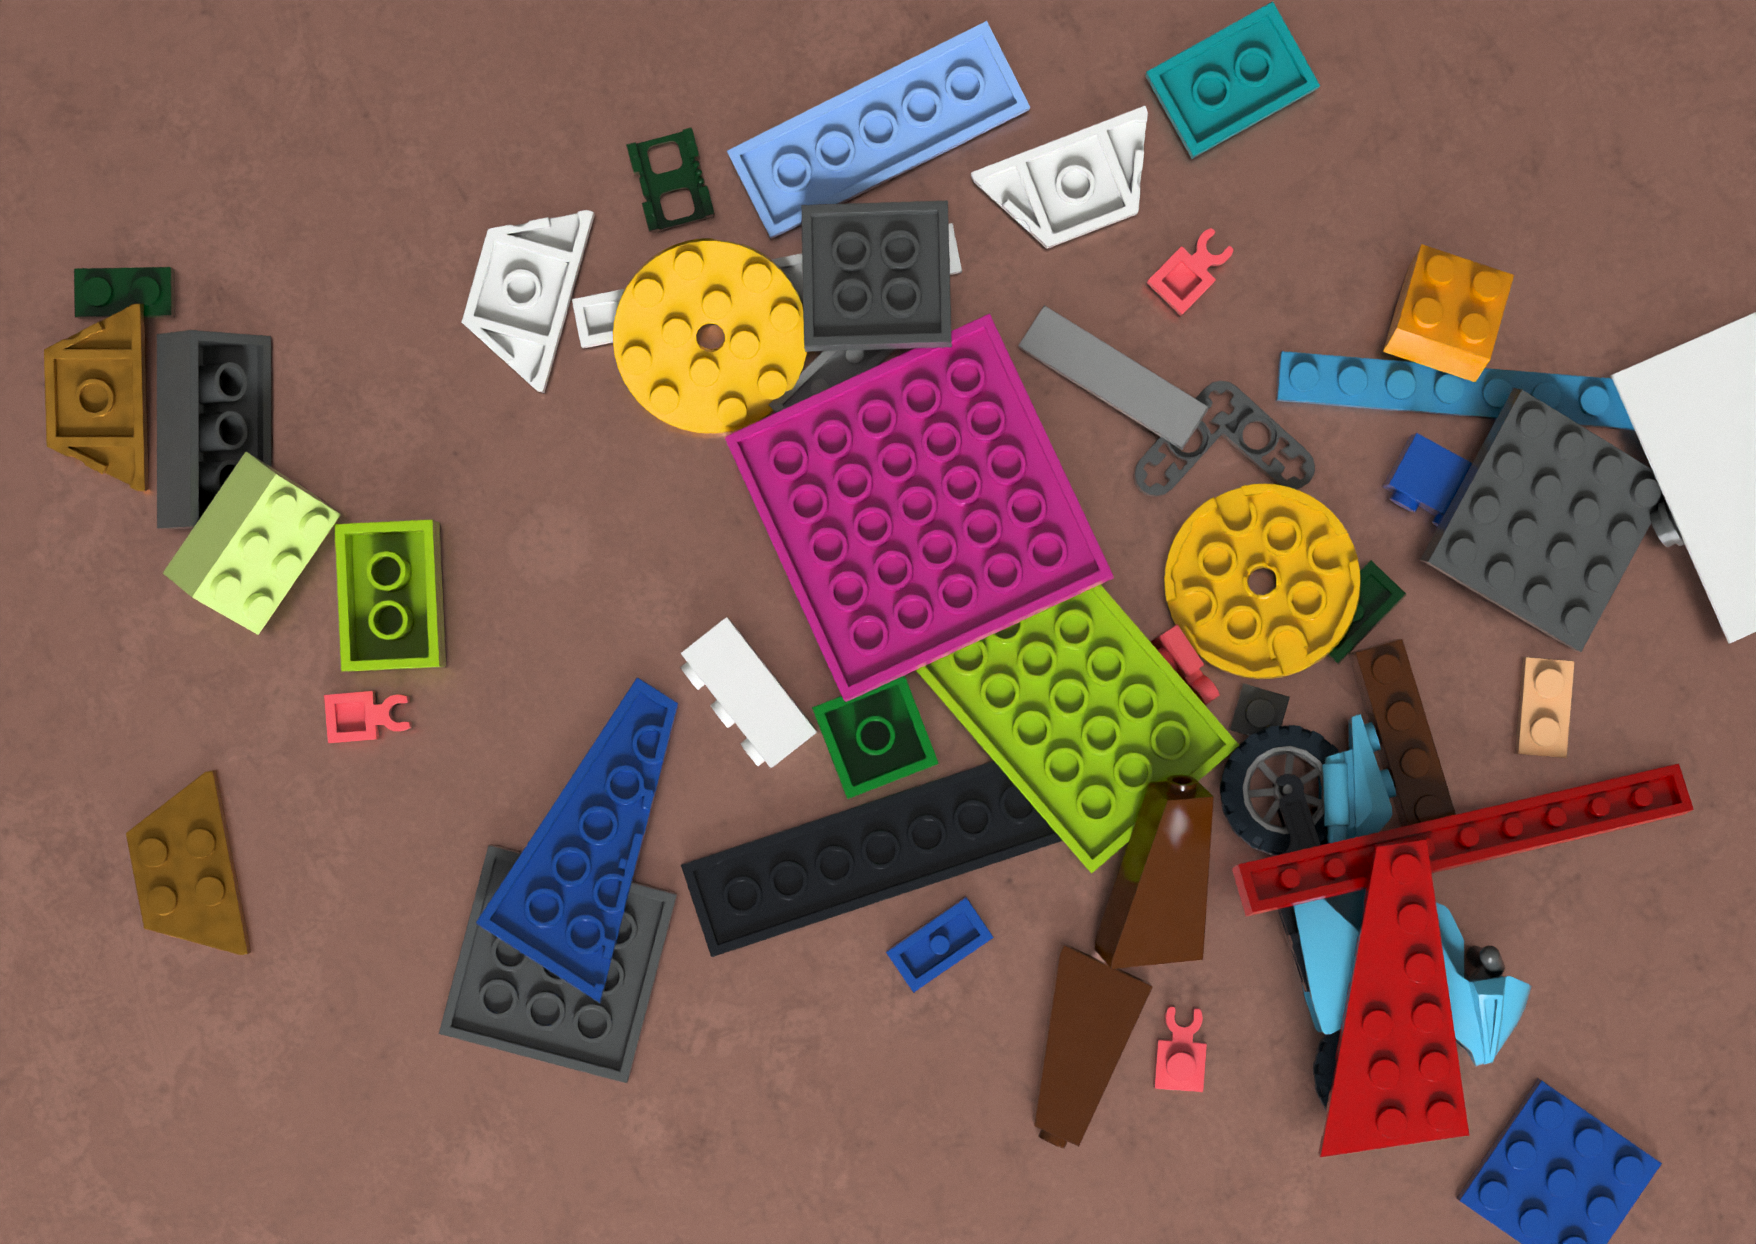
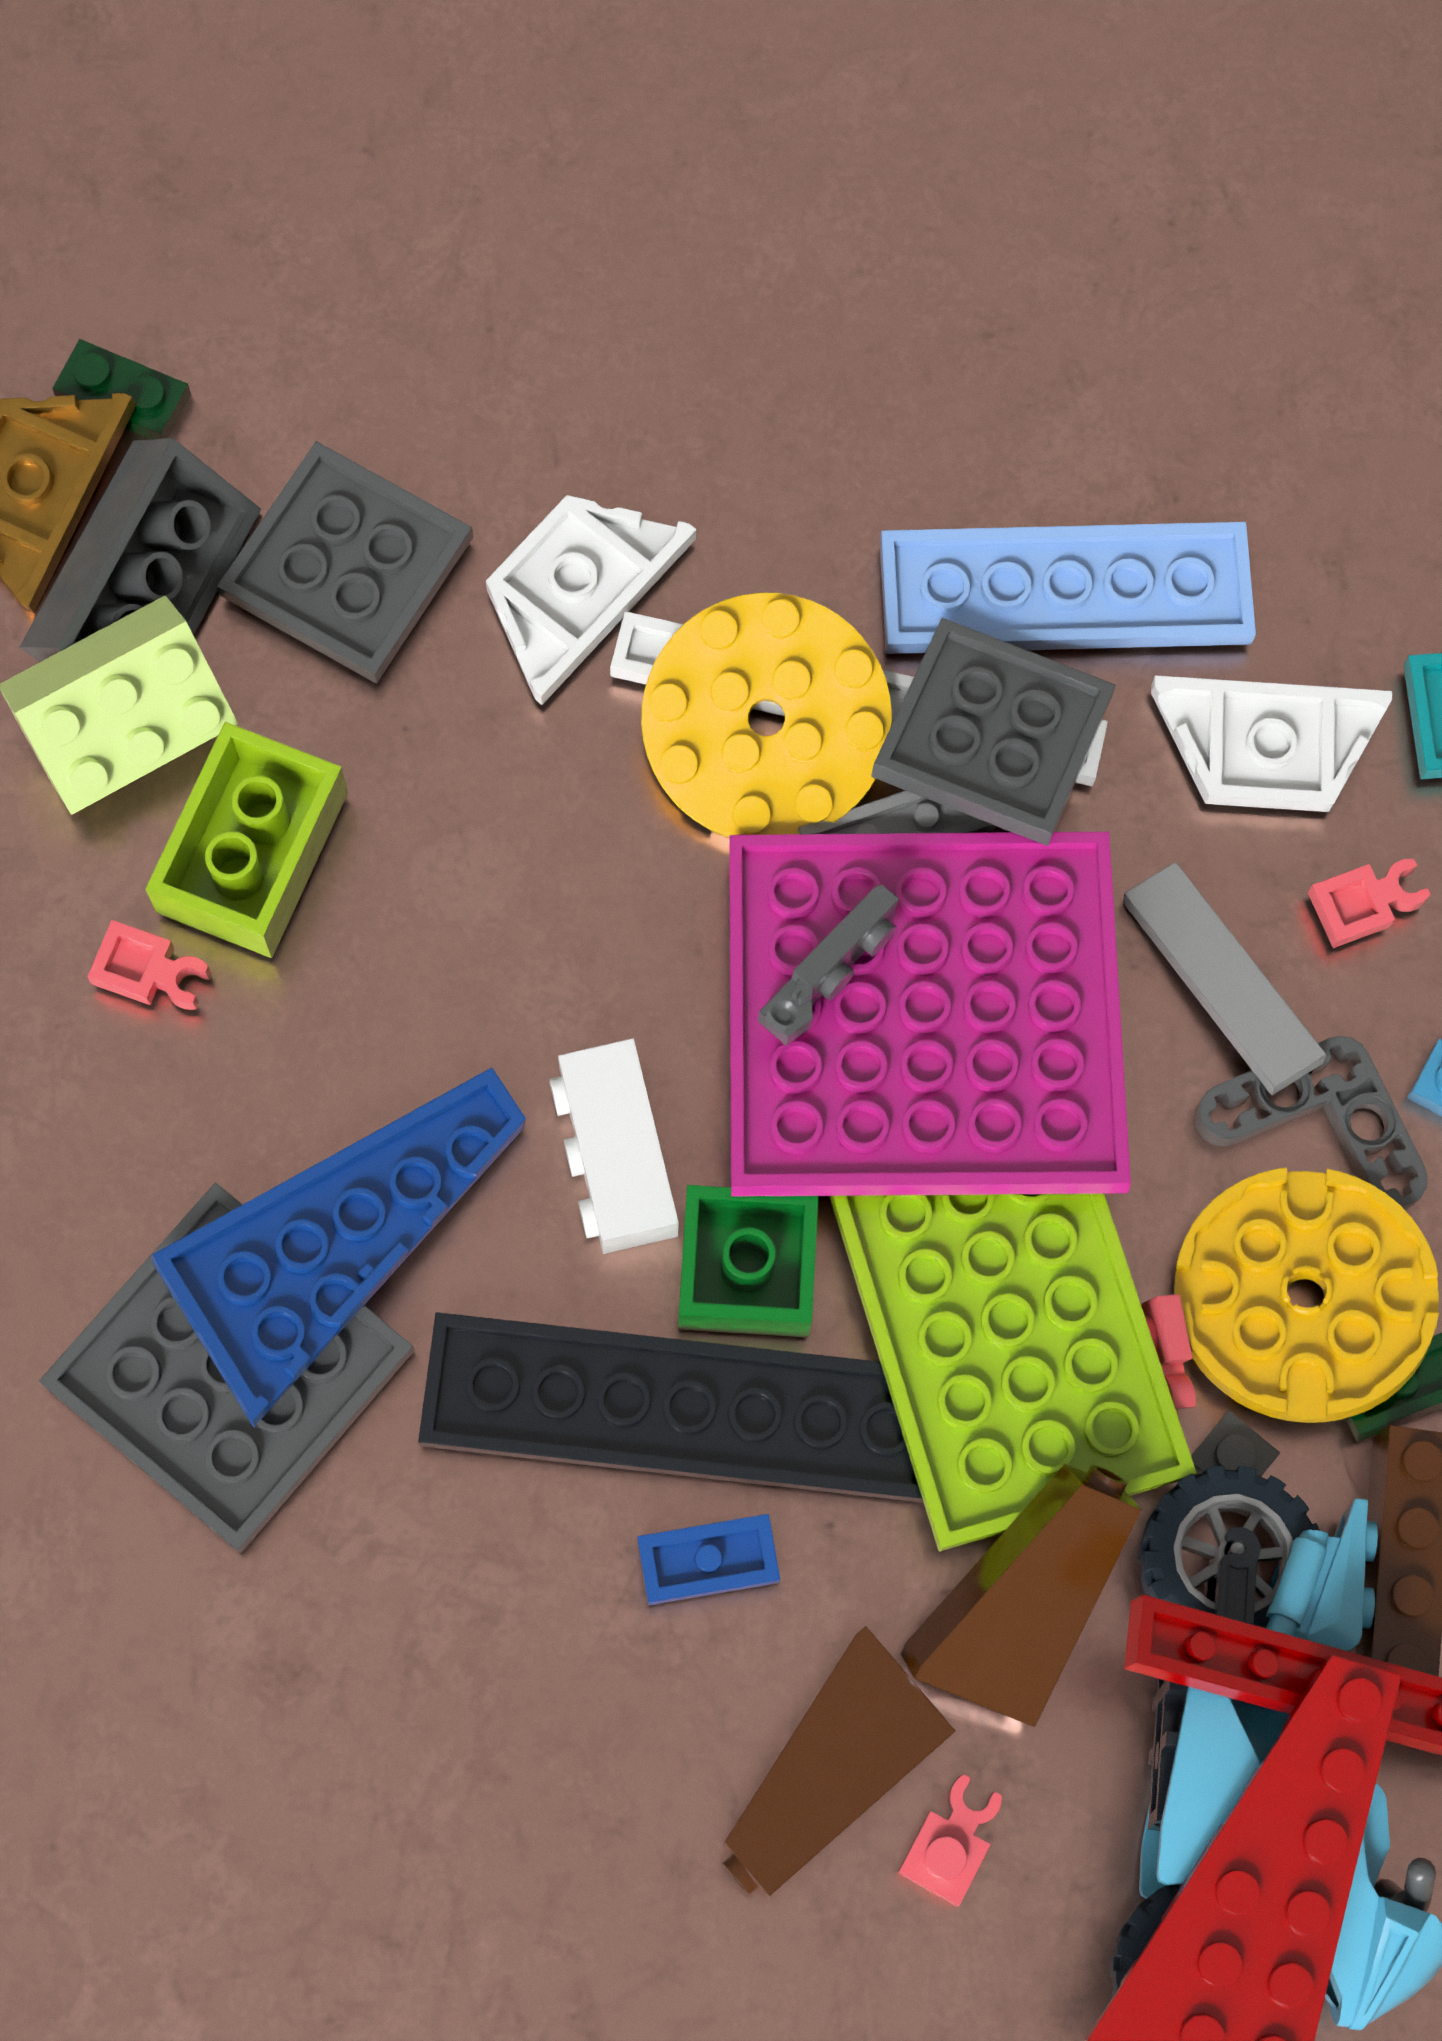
camera: 20 degrees right, 15 degrees down
dark green piece [626,127,715,233] -> none
none -> dark grey plate [217,441,473,684]
none -> dark grey hinge [757,885,899,1046]

